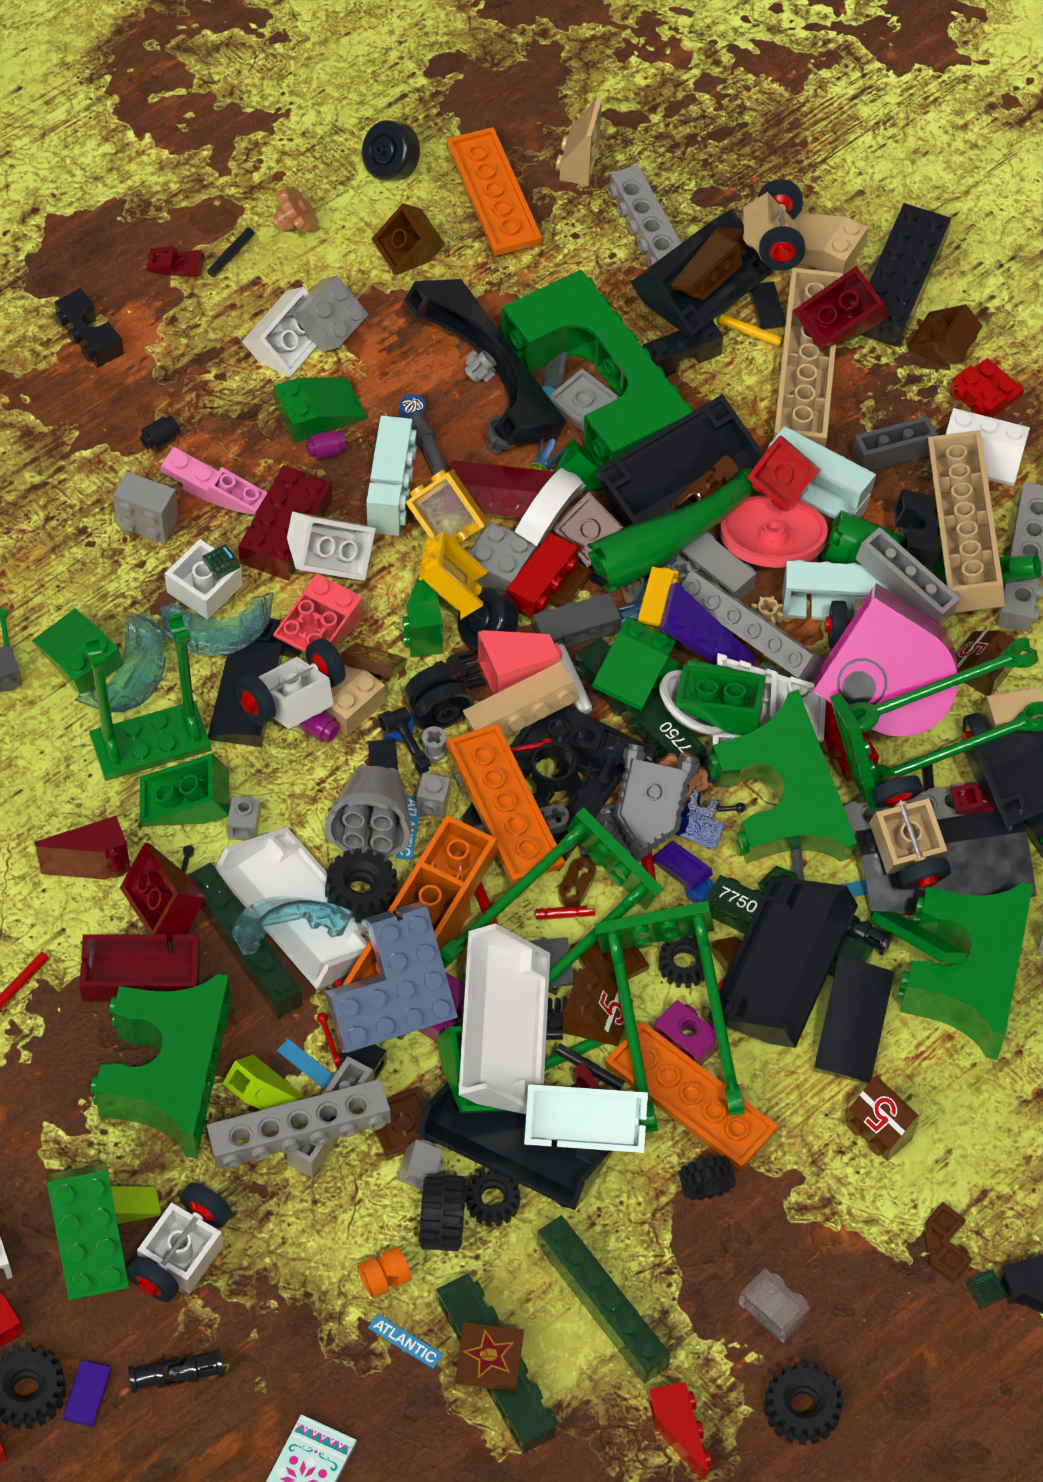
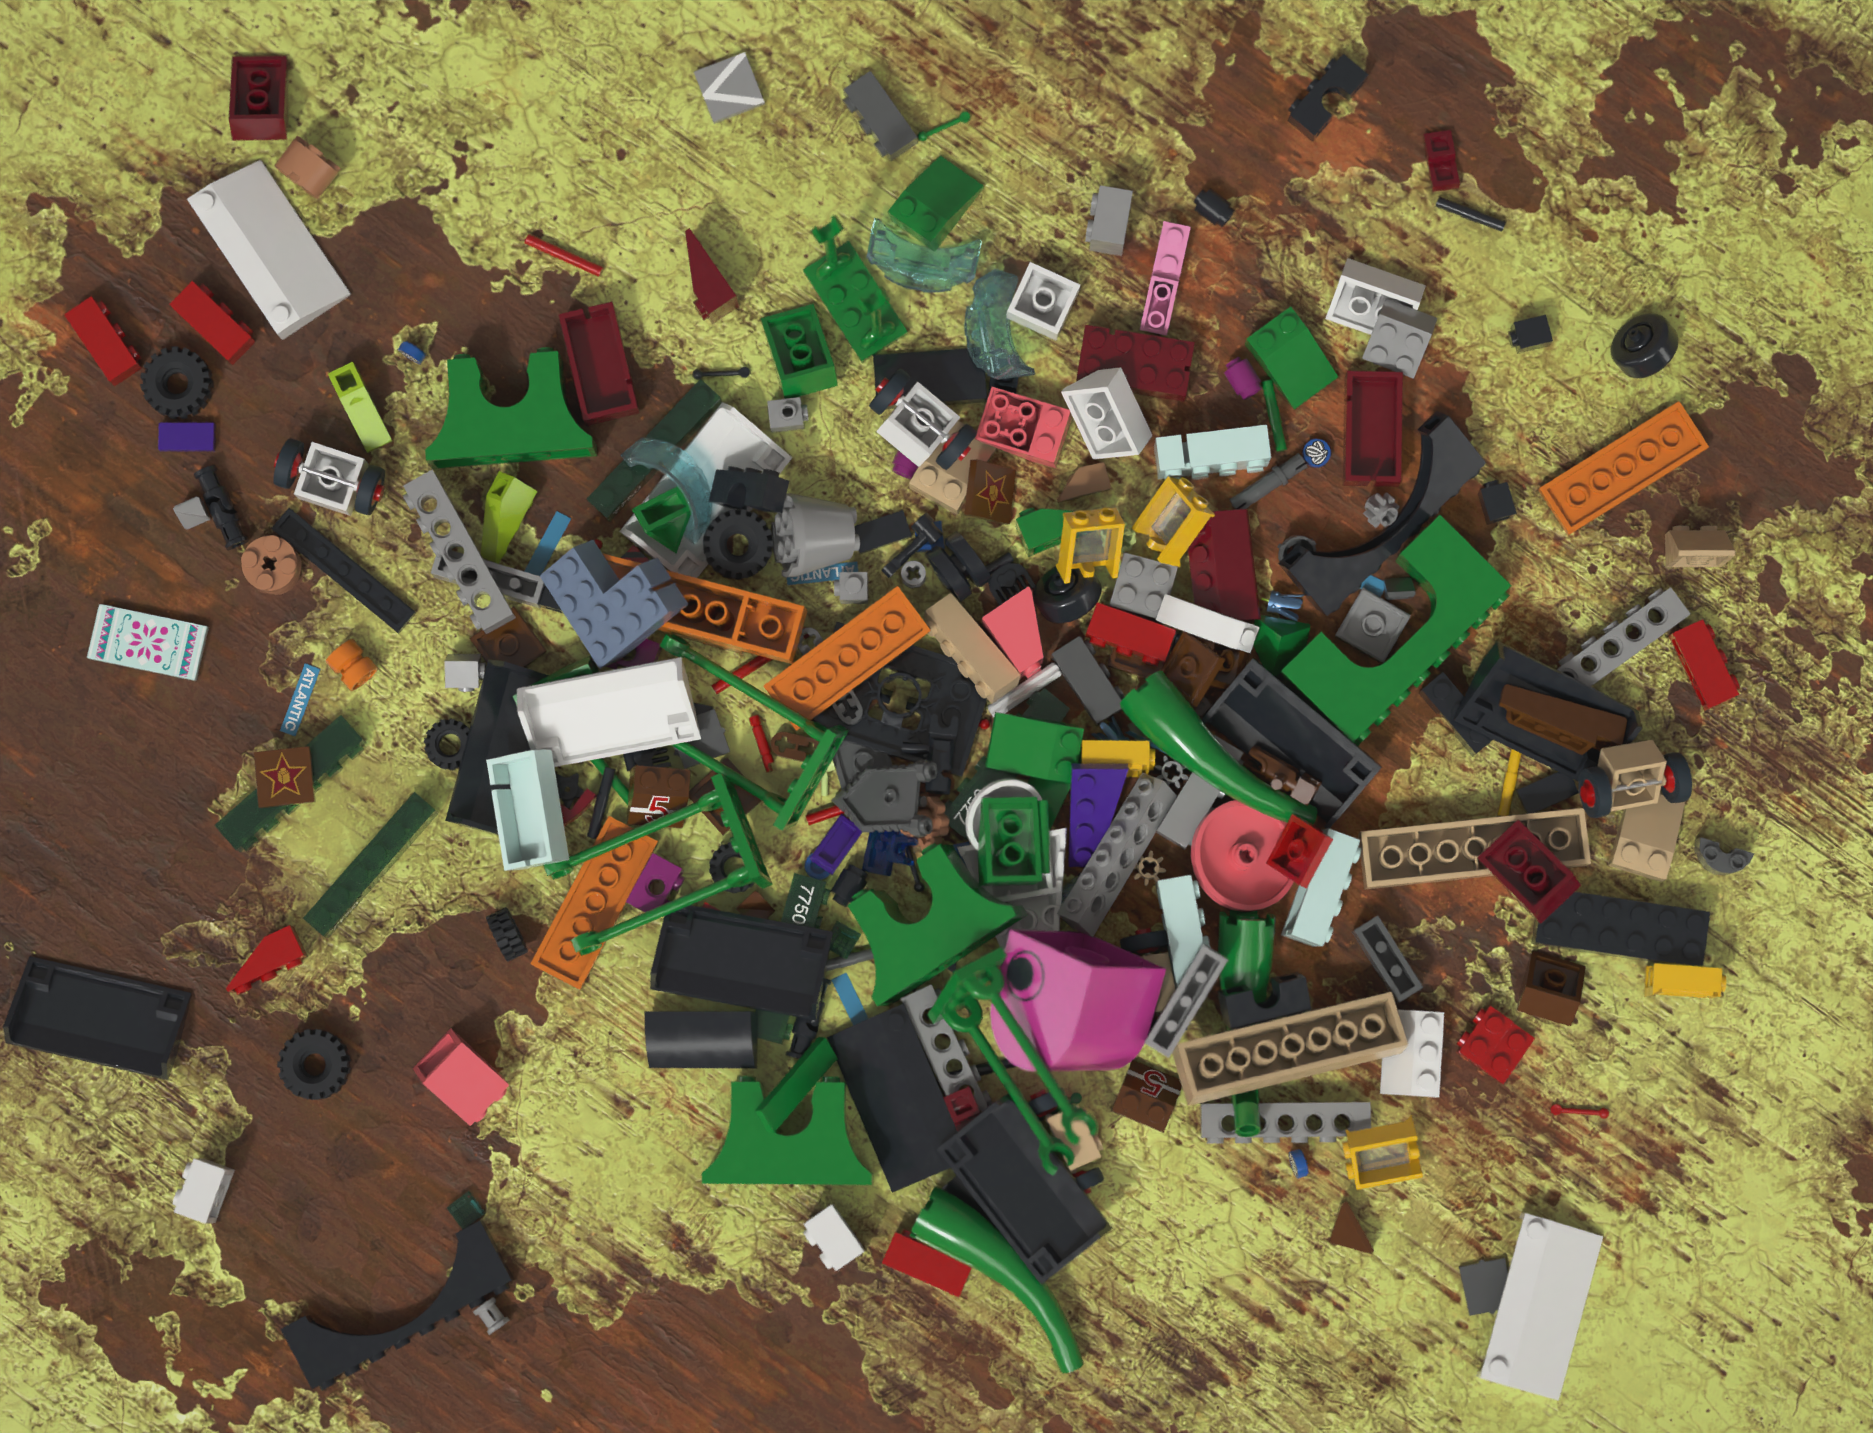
camera: 85 degrees right, 25 degrees up
green brick [46,1163,129,1300] -> none
dark red slope [120,842,206,942] -> none
clear green tile [202,544,240,580] -> none
nougat plant [273,186,319,233] -> none
reddish brown slope [372,203,445,275] -> none
black tyre [419,1174,466,1252] -> none
red hinge [510,738,553,753] -> none
clear brick [738,1268,810,1343] -> none
reddish brown slope [846,1075,919,1161] -> none
brick [869,775,951,889] -> none
reddish brown tile [923,1202,973,1284] -> none
none -> light grey slope [173,497,211,529]
none -> nougat brick [241,535,302,595]
none -> black tile [271,508,416,634]
none -> blue tile [397,341,426,365]
none -> coral slope [413,1028,509,1126]
none -> green slope [632,485,694,554]
none -> black arch [709,466,789,513]
none -> black brick [830,864,868,907]
none -> medium nougat slope [1057,462,1111,503]
none -> green piece [1261,380,1287,452]
none -> dark red piece [1343,371,1403,487]
none -> black brick [1477,480,1517,525]
none -> black brick [1508,315,1553,354]
none -> yellow window [1644,963,1726,999]
none -> red brick [1668,619,1740,711]
none -> dark grey cylinder [1694,837,1755,875]

